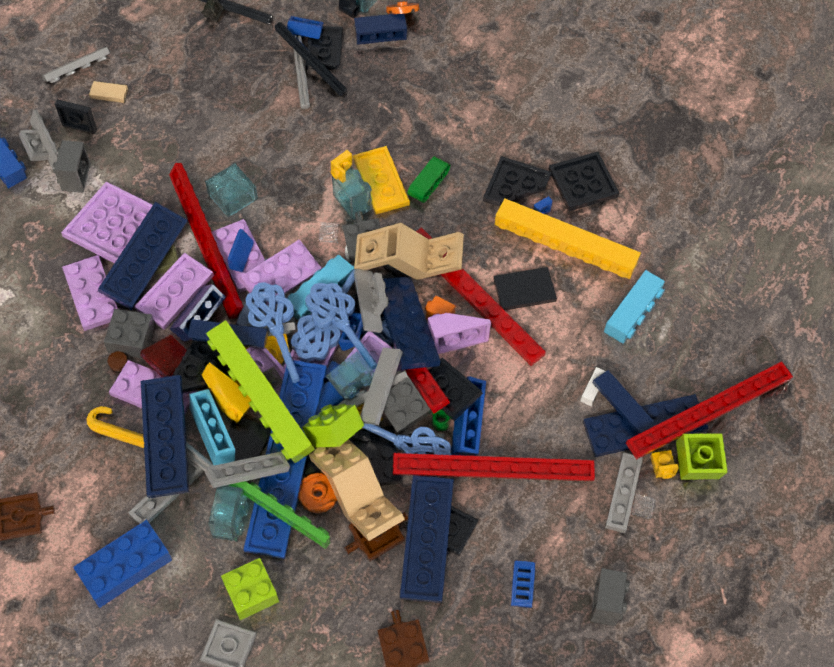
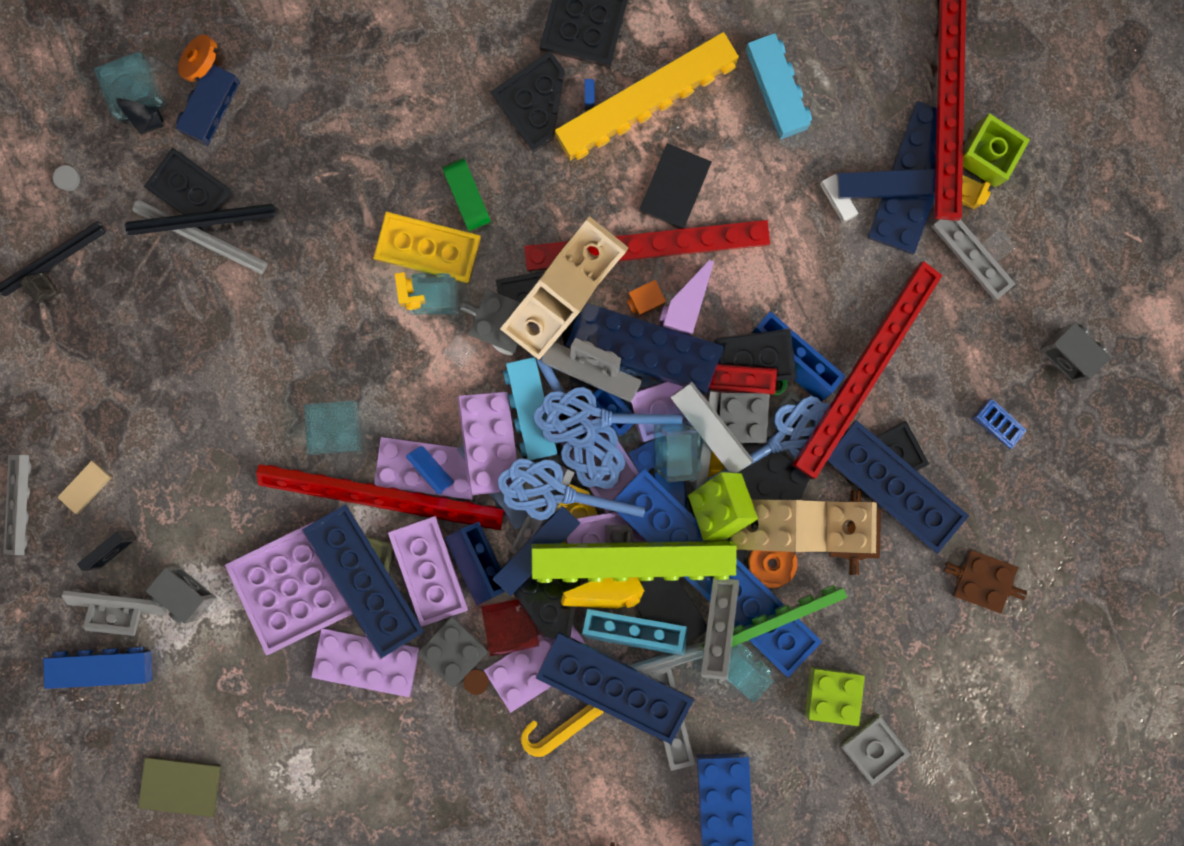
camera: 60 degrees left, 25 degrees up
blue slope [287,16,324,39] -> none

